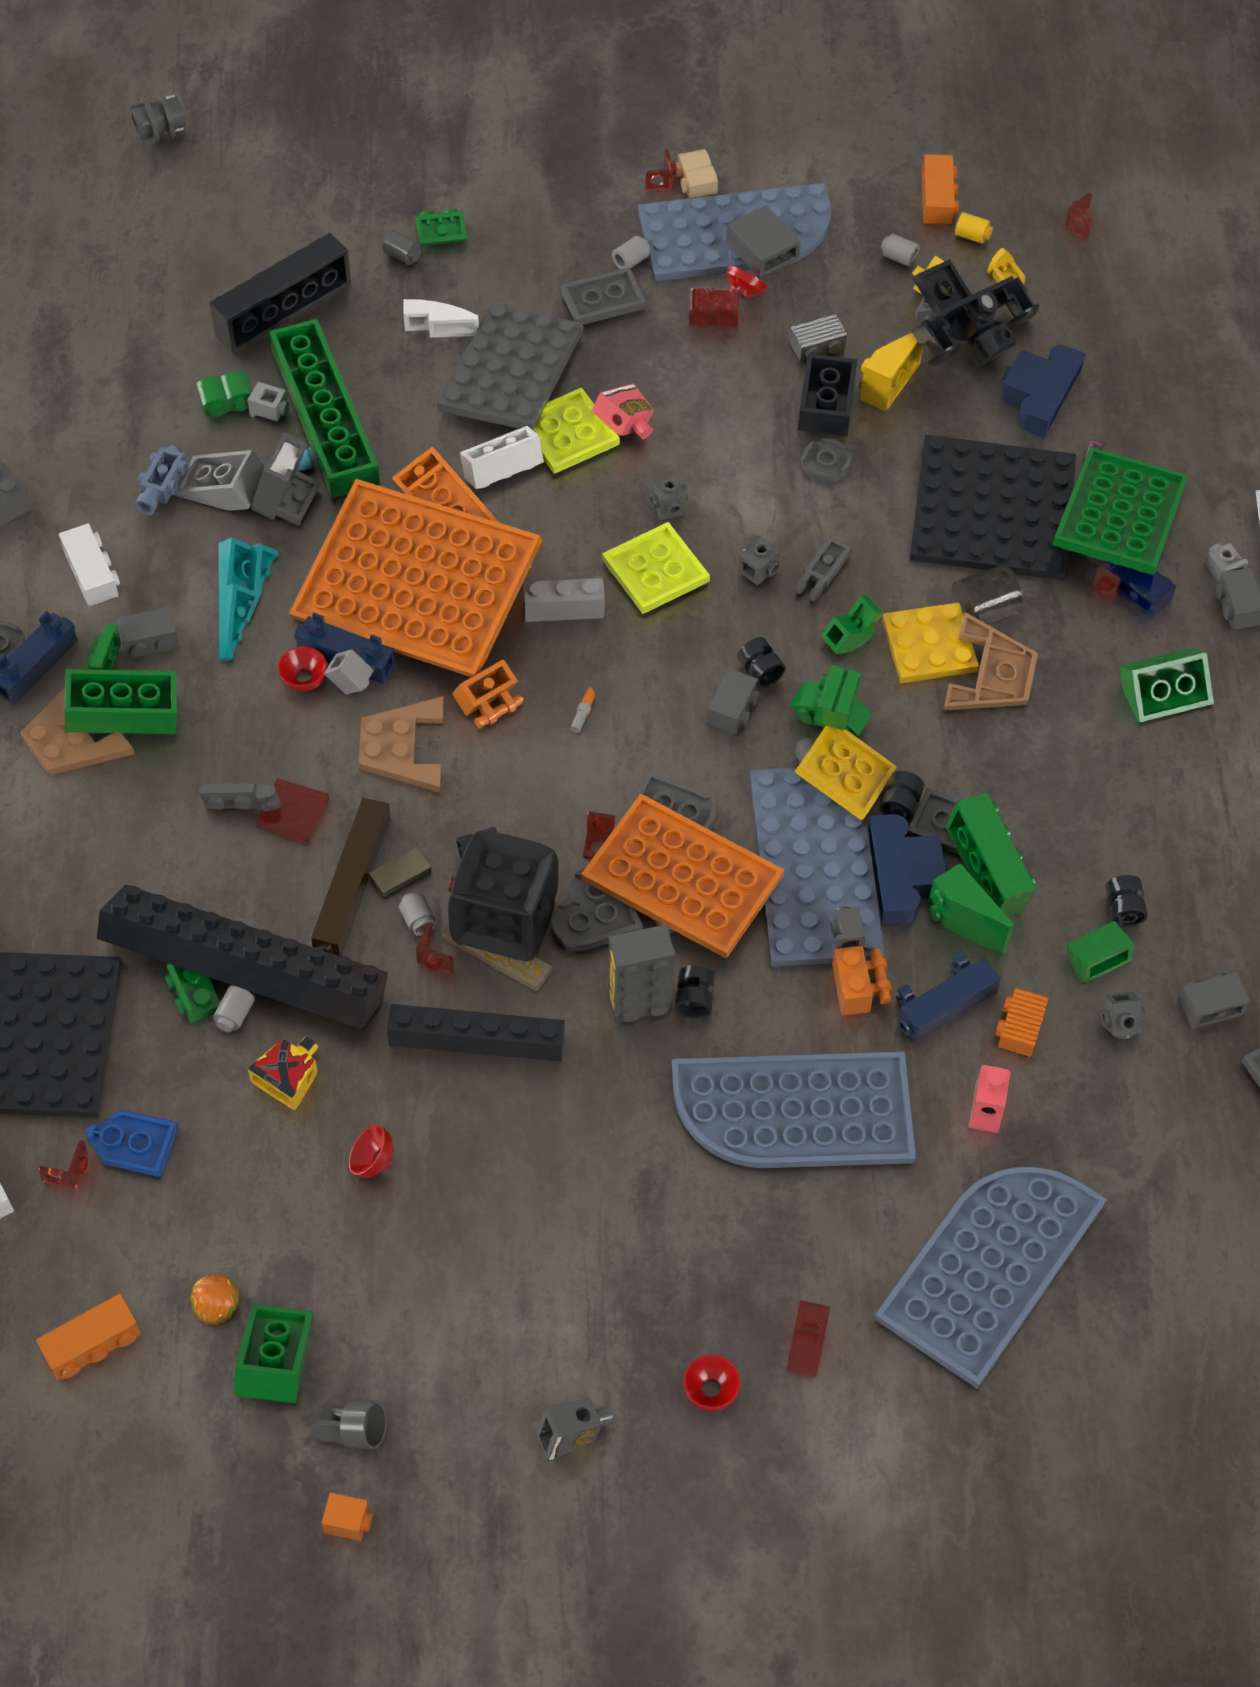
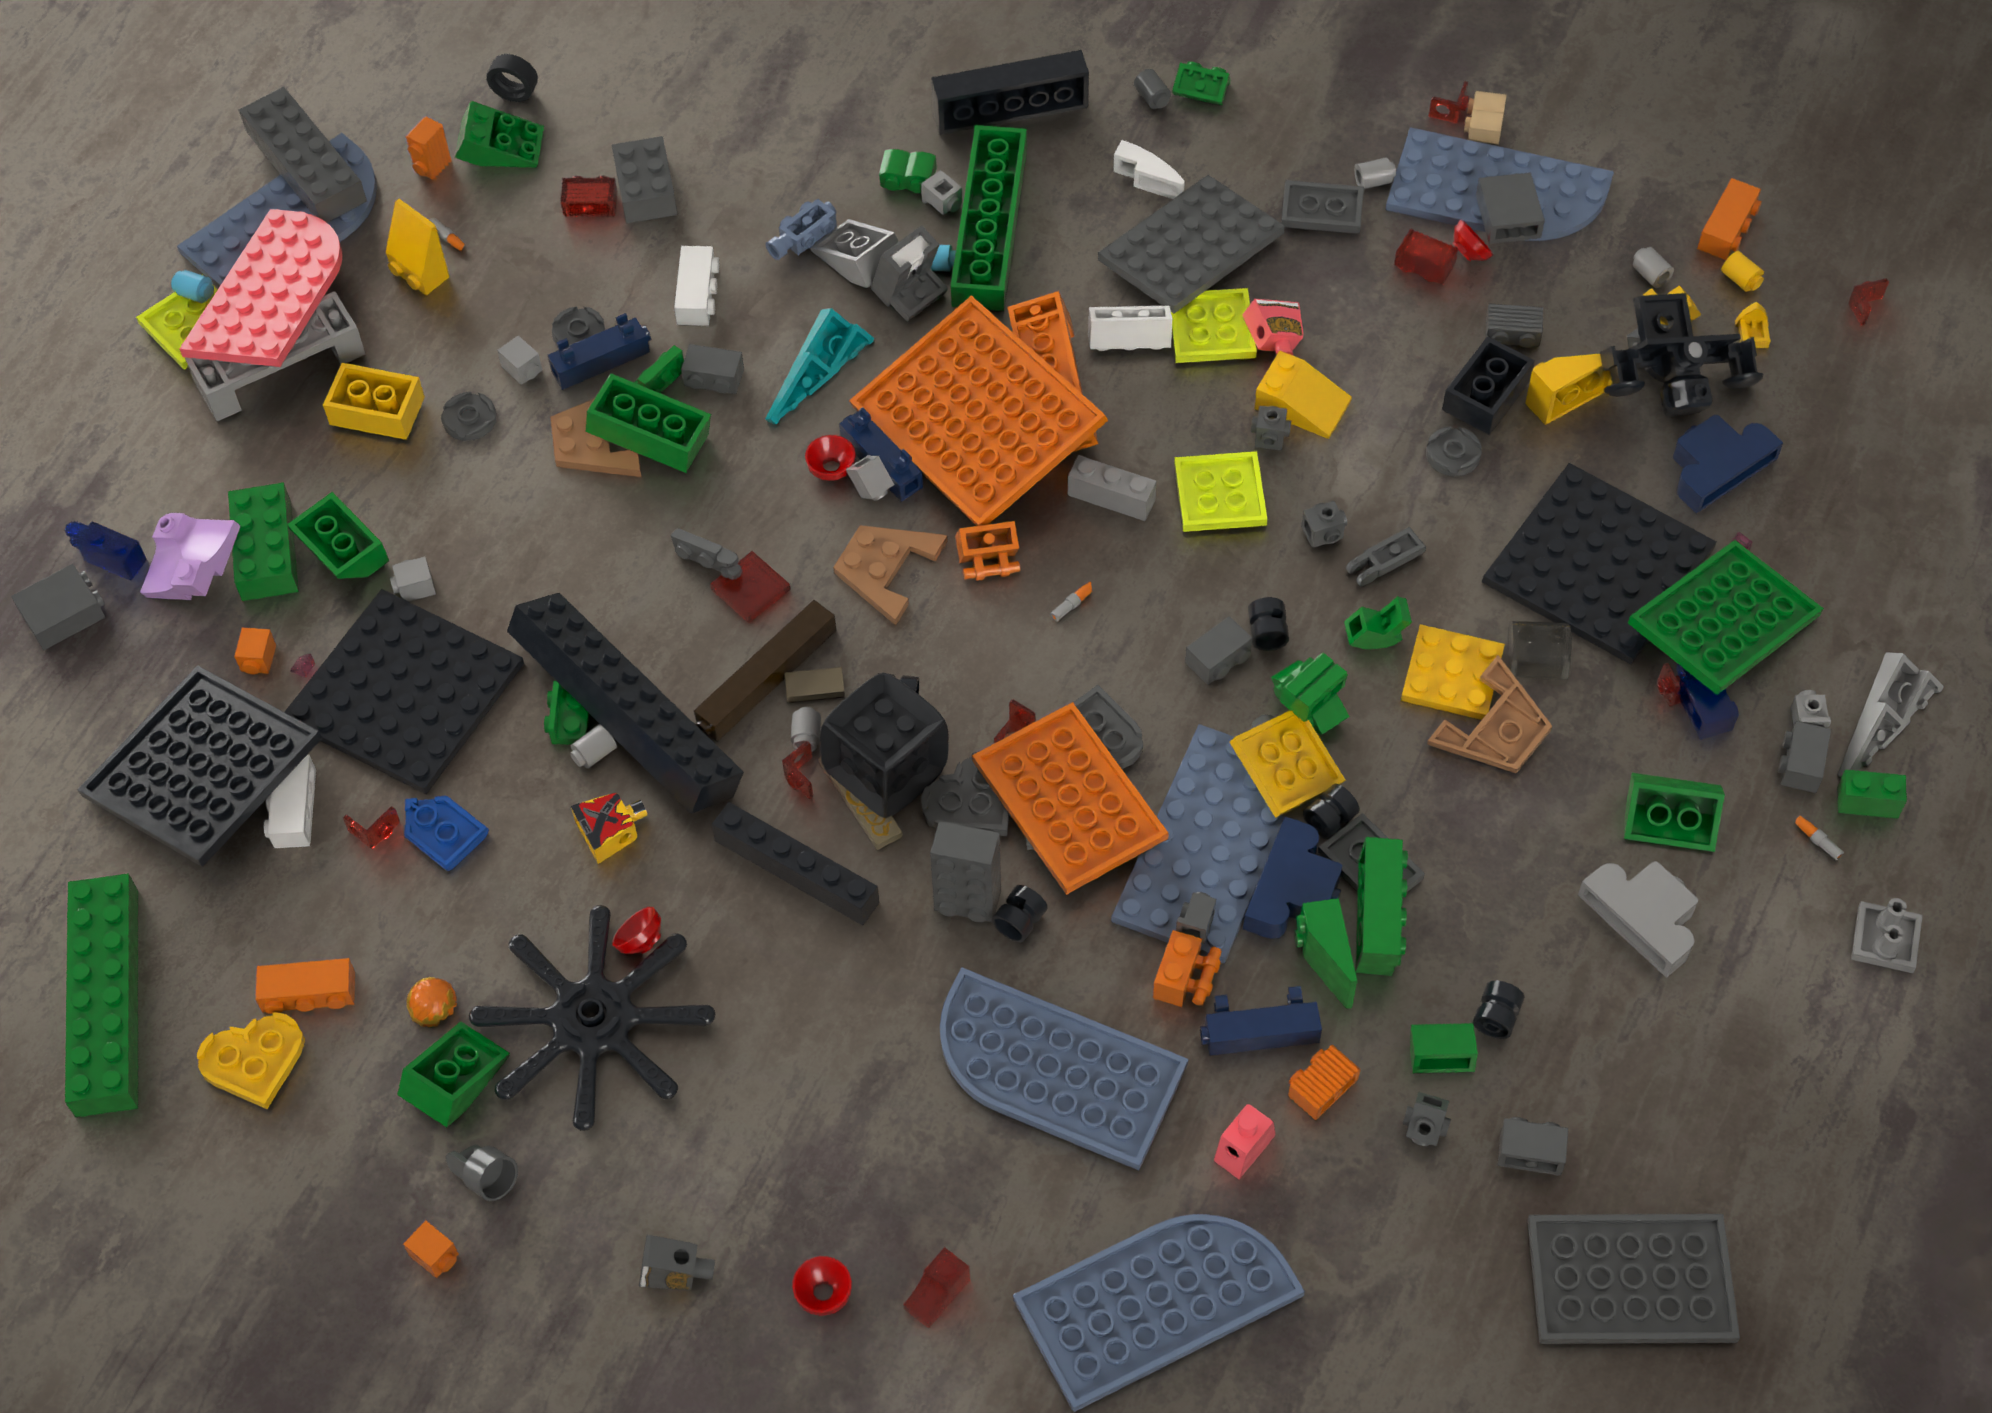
camera: 30 degrees right, 0 degrees up
none -> yellow plate [197,1012,305,1109]
none -> black animal [469,905,715,1131]
none -> yellow slope [1254,350,1352,439]
none -> light grey brick [1578,861,1698,978]

